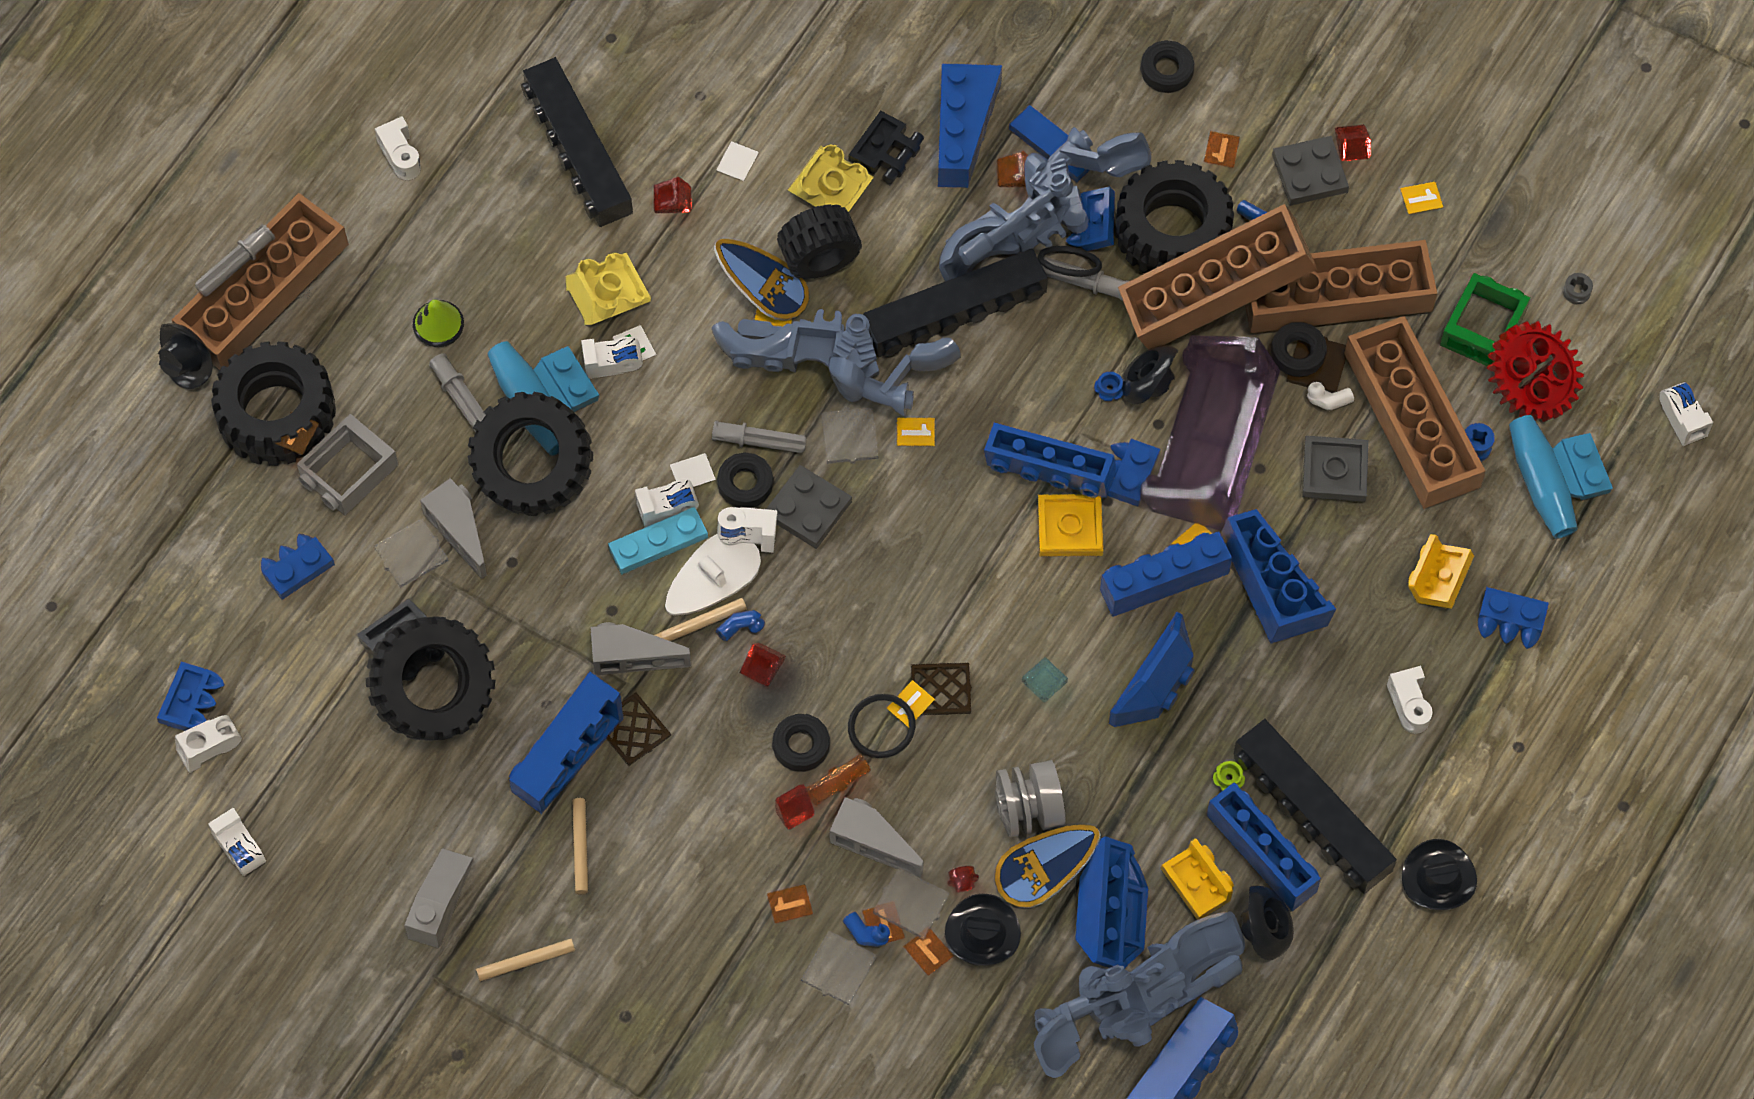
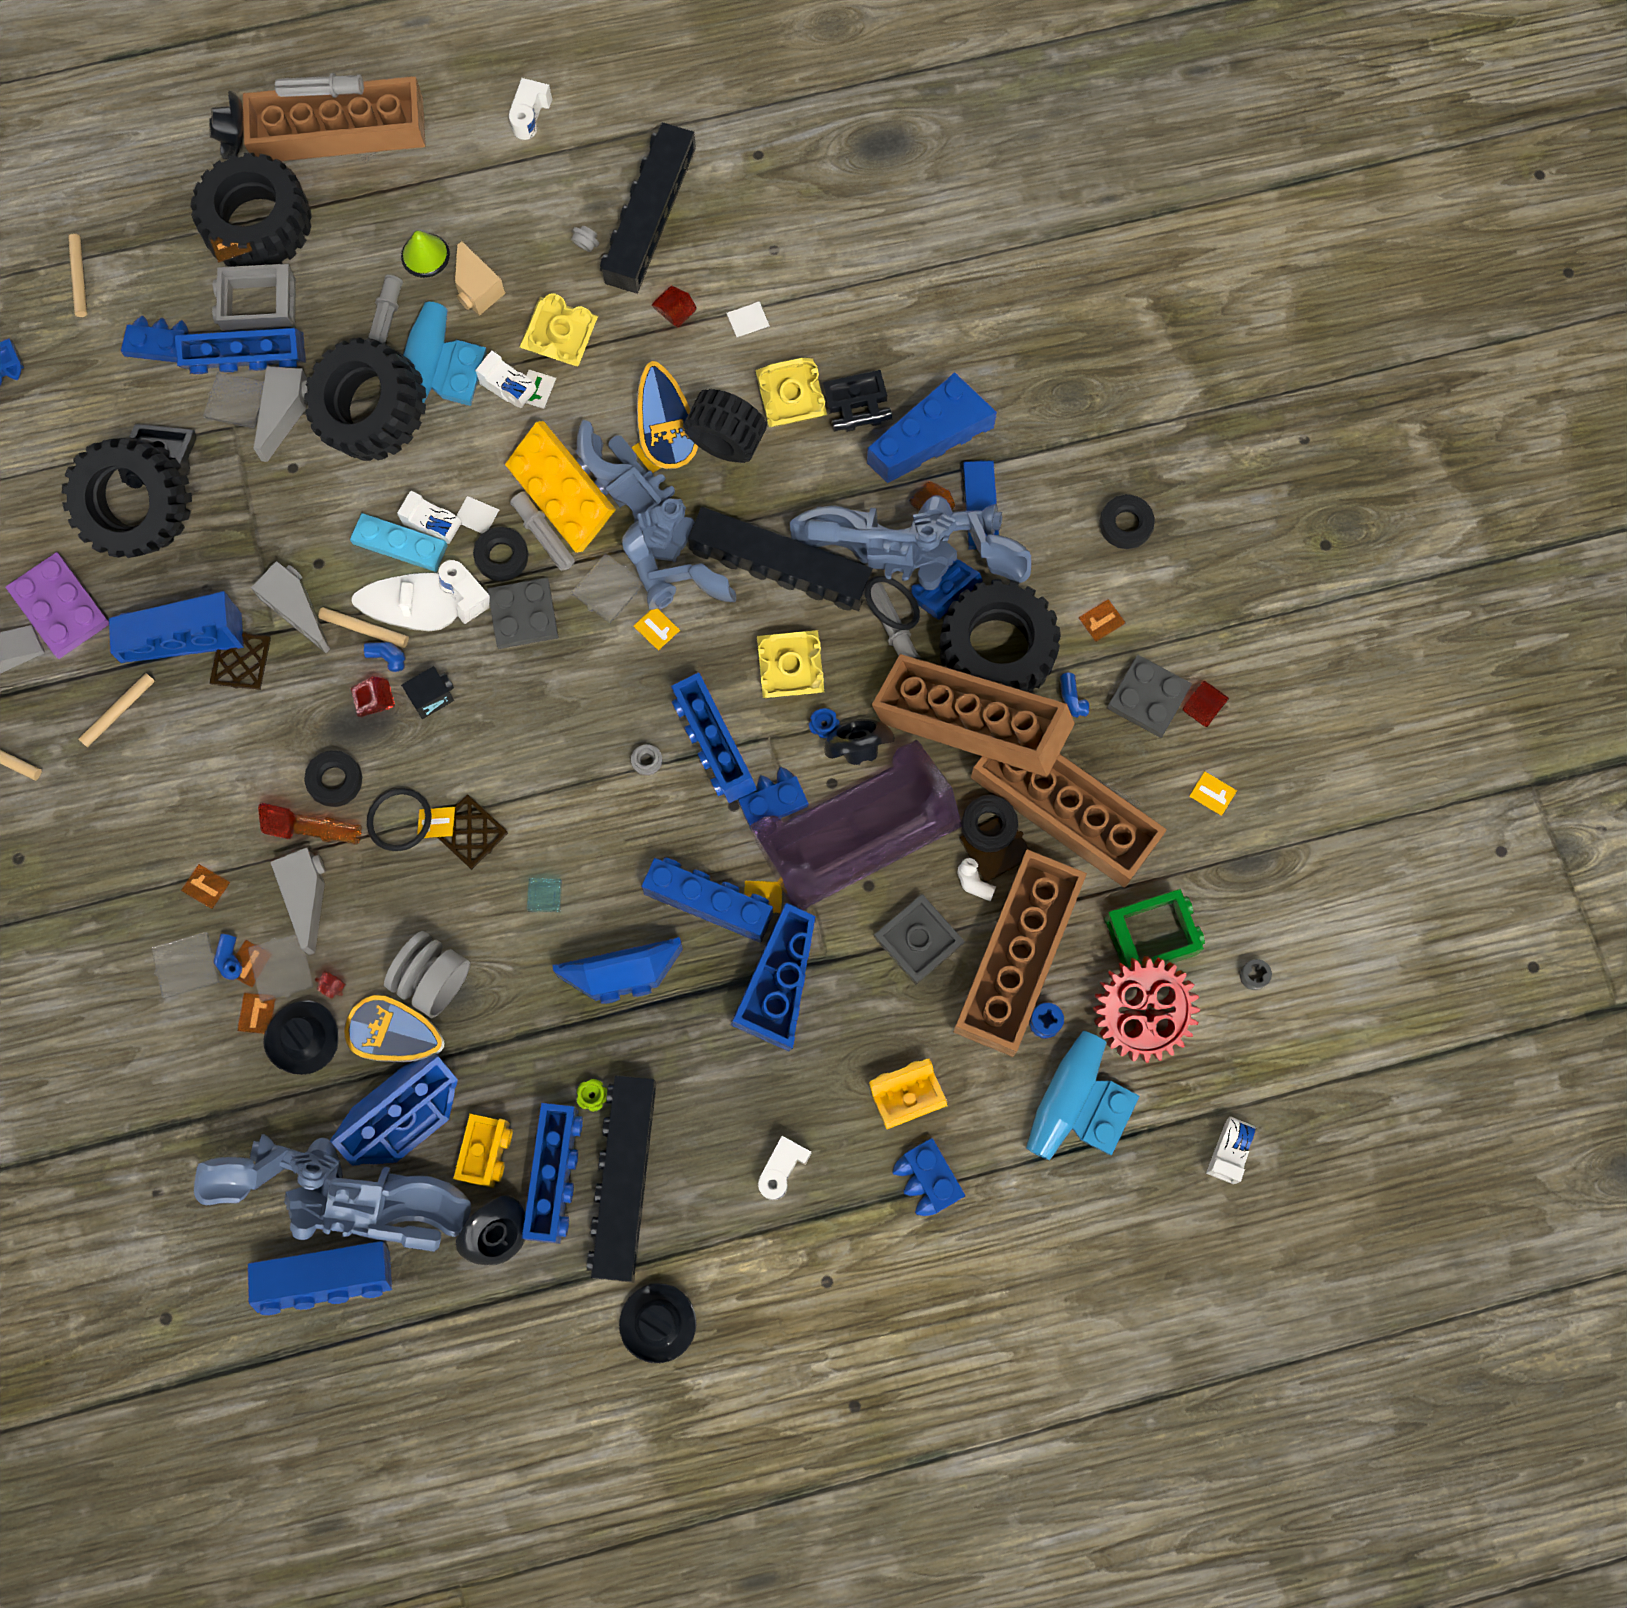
camera: 45 degrees right, 10 degrees up
yellow tile [1038,494,1103,556] -> none
none -> medium lavender plate [5,552,109,659]
none -> tan bar [68,234,87,317]
none -> blue brick [174,328,306,374]
none -> black brick [401,666,454,719]
none -> tan slope [455,241,505,316]
none -> yellow plate [505,421,616,553]
none -> light grey plate [571,225,599,252]
none -> light grey plate [631,744,662,775]
none -> light yellow slope [757,630,824,698]

